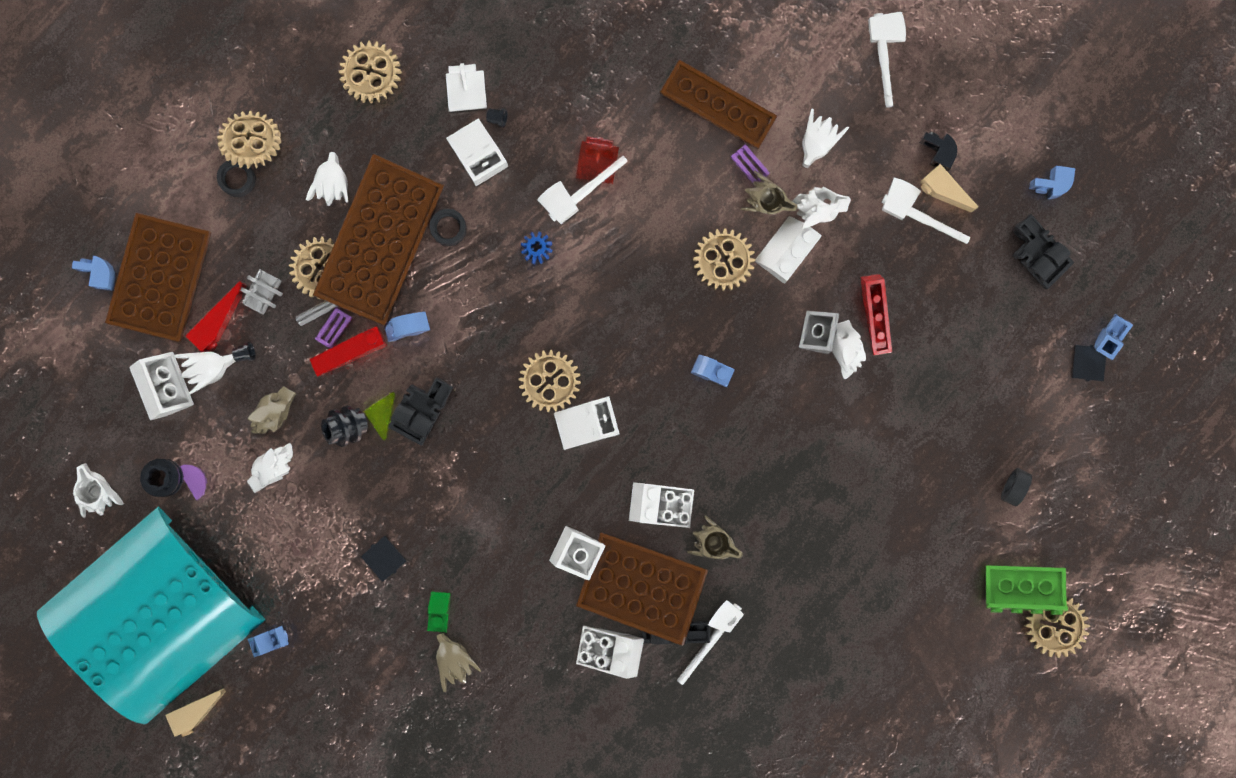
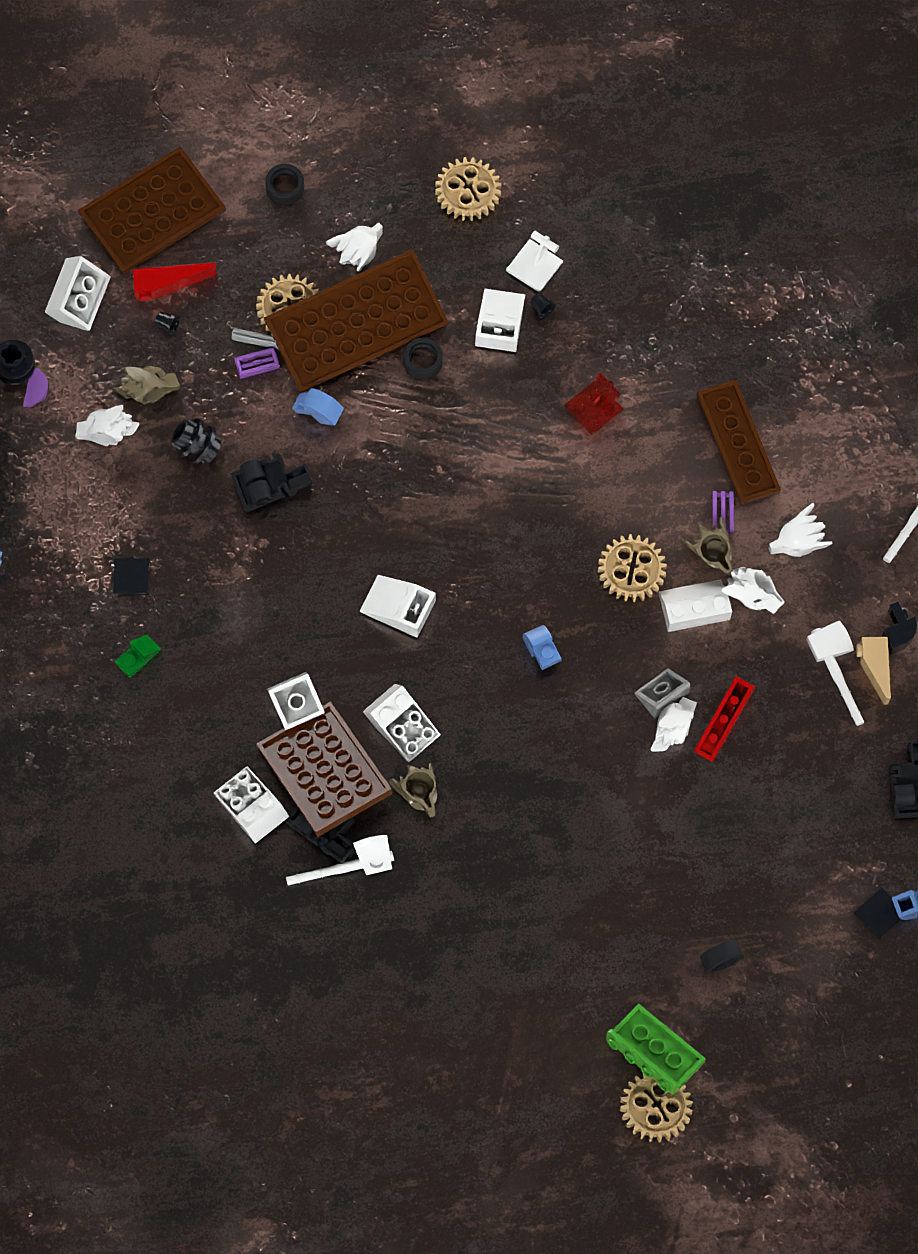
camera: 45 degrees right, 15 degrees down
medium blue brick [72,256,116,291] -> none
white piece [174,352,236,394] -> none
tan gear [217,111,281,169] -> none
light grey piece [240,269,283,315] -> none
red slope [309,326,387,377] -> none
clear neon green tile [364,391,396,441] -> none
dark tan piece [436,633,481,692] -> none
tan gear [519,350,581,412] -> none
blue gear [521,232,553,264] -> none
white piece [537,156,628,224] -> none

